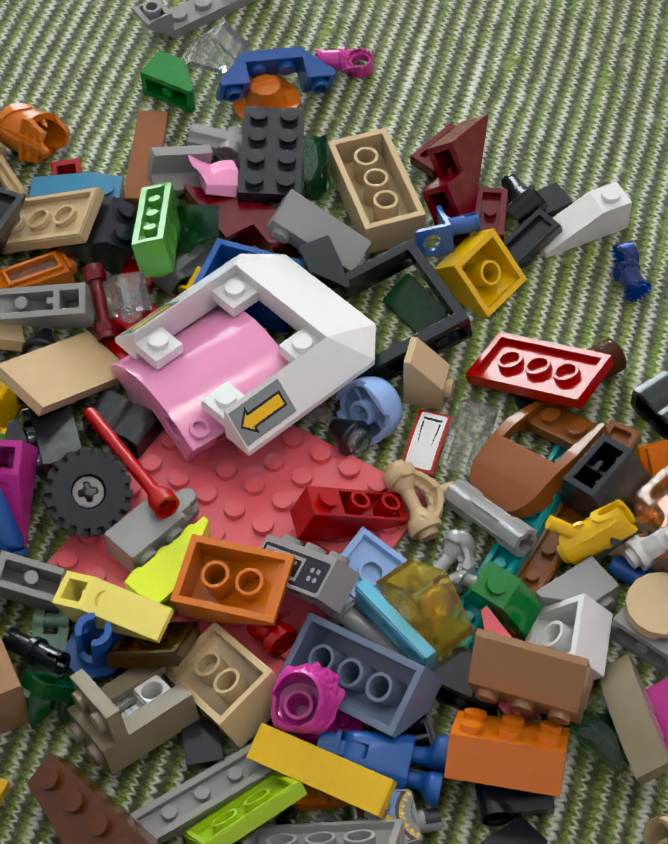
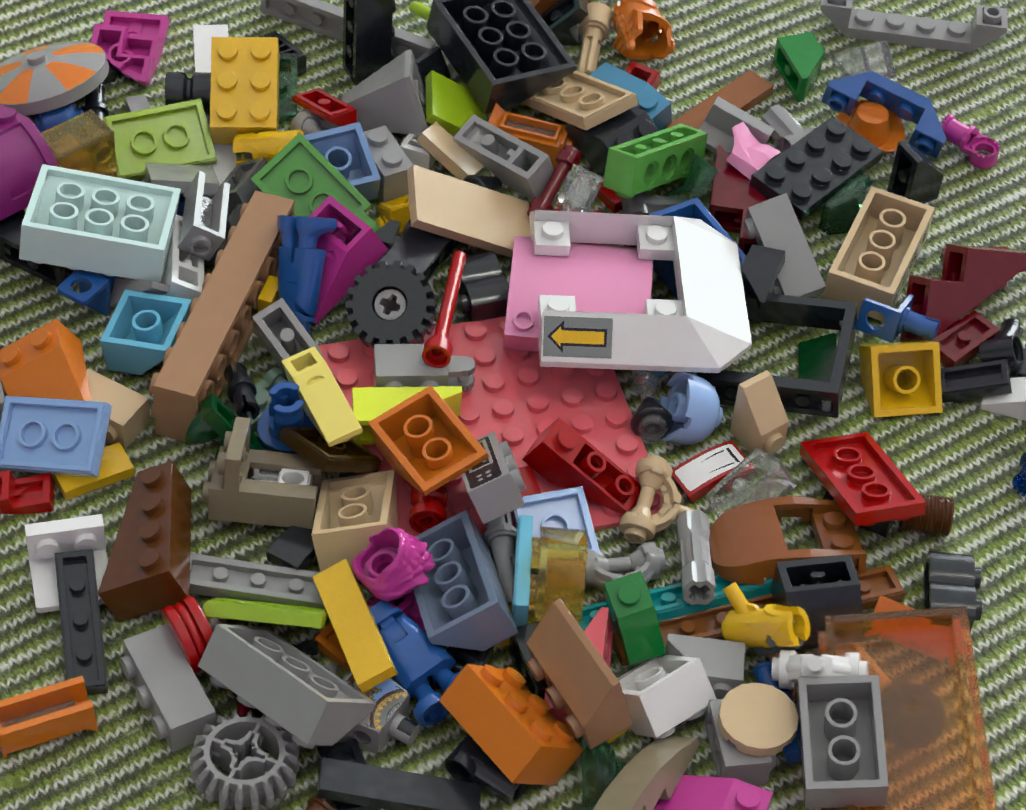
camera: 35 degrees right, 5 degrees down
none -> black slope [887,140,944,204]

